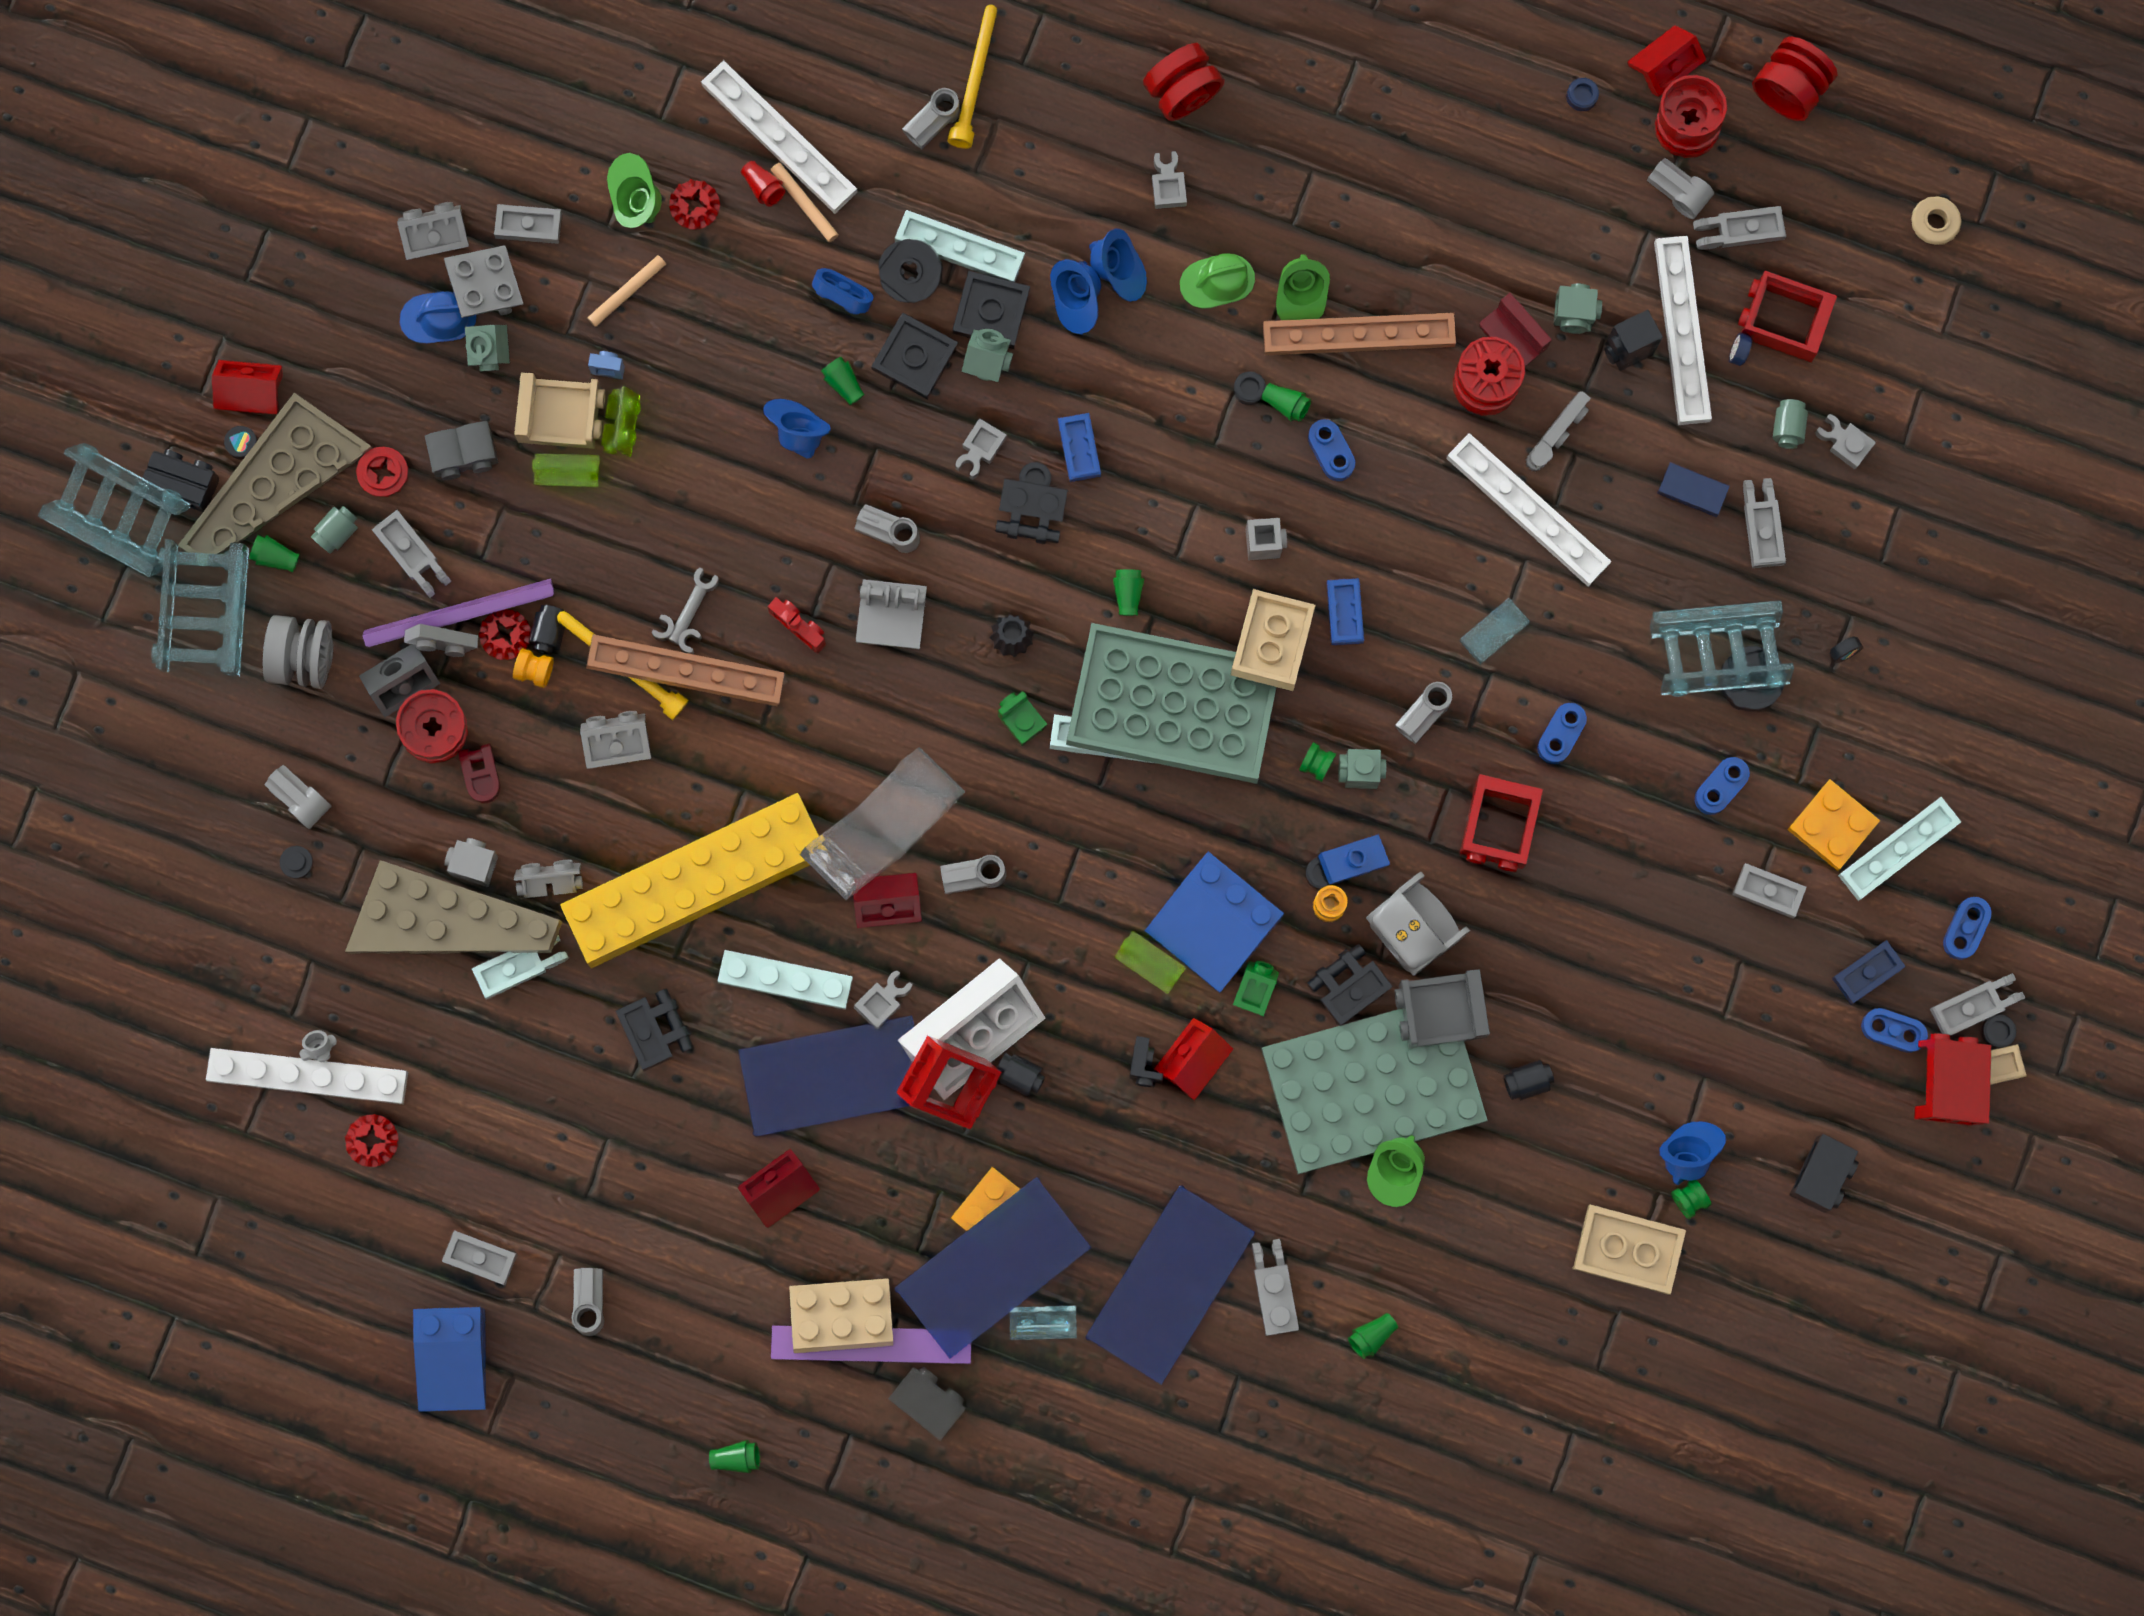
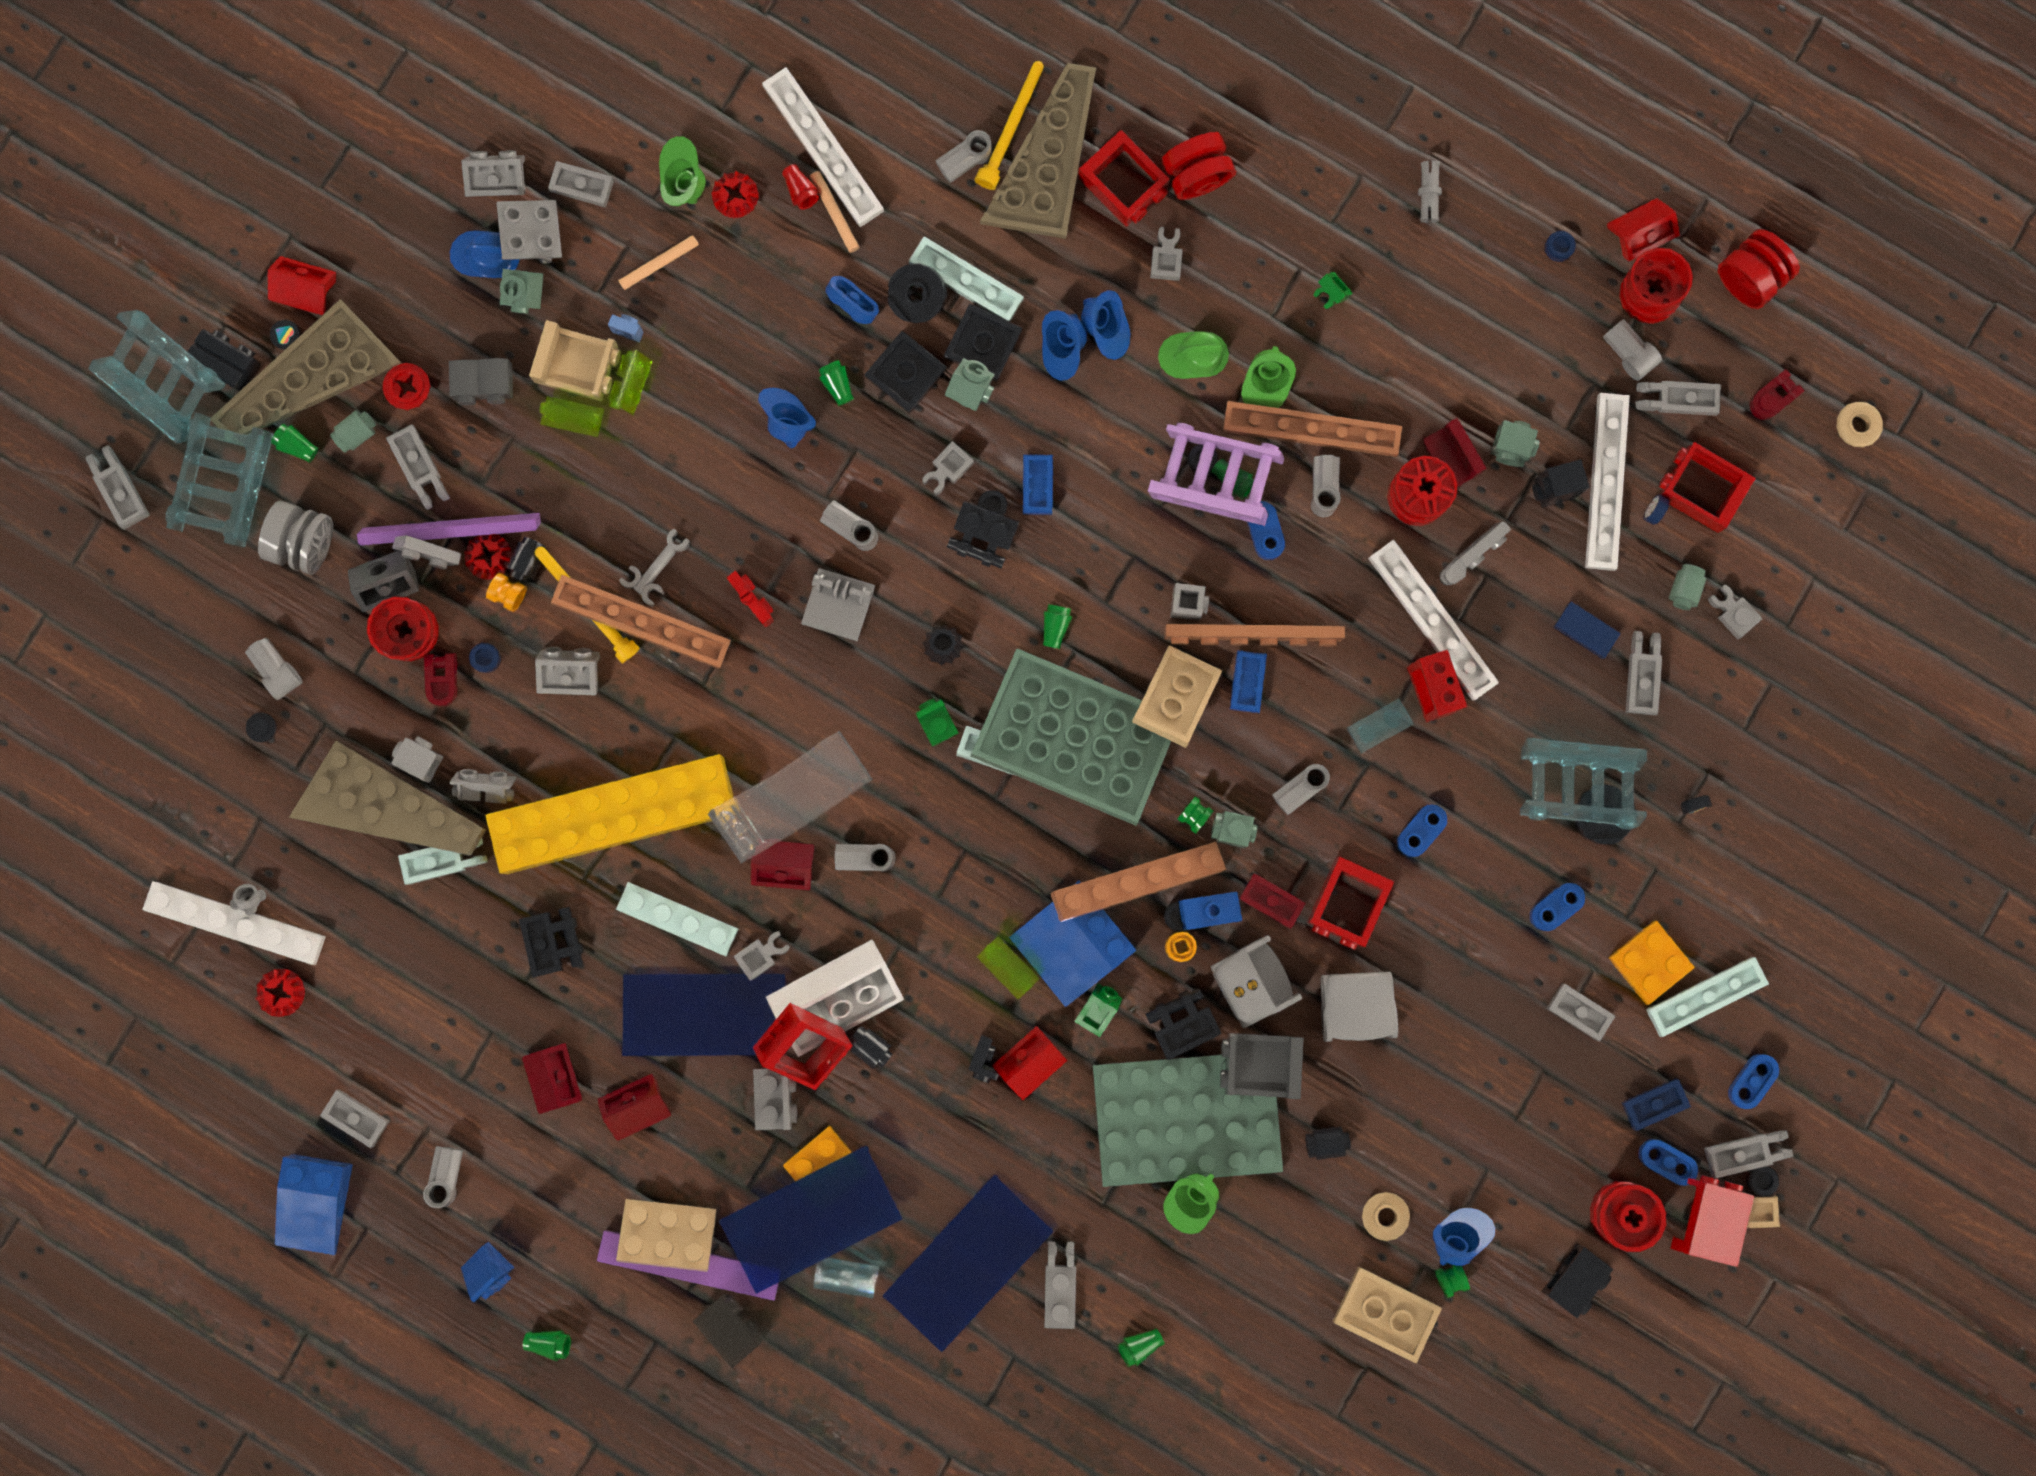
camera: 10 degrees right, 5 degrees up
none -> light grey hinge [85,445,150,530]
none -> blue slope [461,1242,514,1303]
none -> dark blue tile [469,643,501,673]
none -> dark red panel [522,1043,583,1114]
none -> light grey bracket [753,1068,797,1130]
none -> dark tan wing [980,63,1096,239]
none -> nougat plate [1051,842,1226,922]
none -> red window [1078,130,1170,227]
none -> lavender fence [1148,423,1284,526]
none -> nougat plate [1164,624,1345,647]
none -> dark red plate [1239,873,1306,929]
none -> light grey piece [1310,455,1341,518]
none -> green tile [1313,272,1353,309]
none -> light grey piece [1321,971,1398,1042]
none -> tan piece [1362,1192,1410,1241]
none -> red window [1407,649,1467,723]
none -> light grey pin [1418,161,1442,223]
none -> red wheel [1590,1181,1666,1252]
none -> dark red plate [1749,369,1805,420]

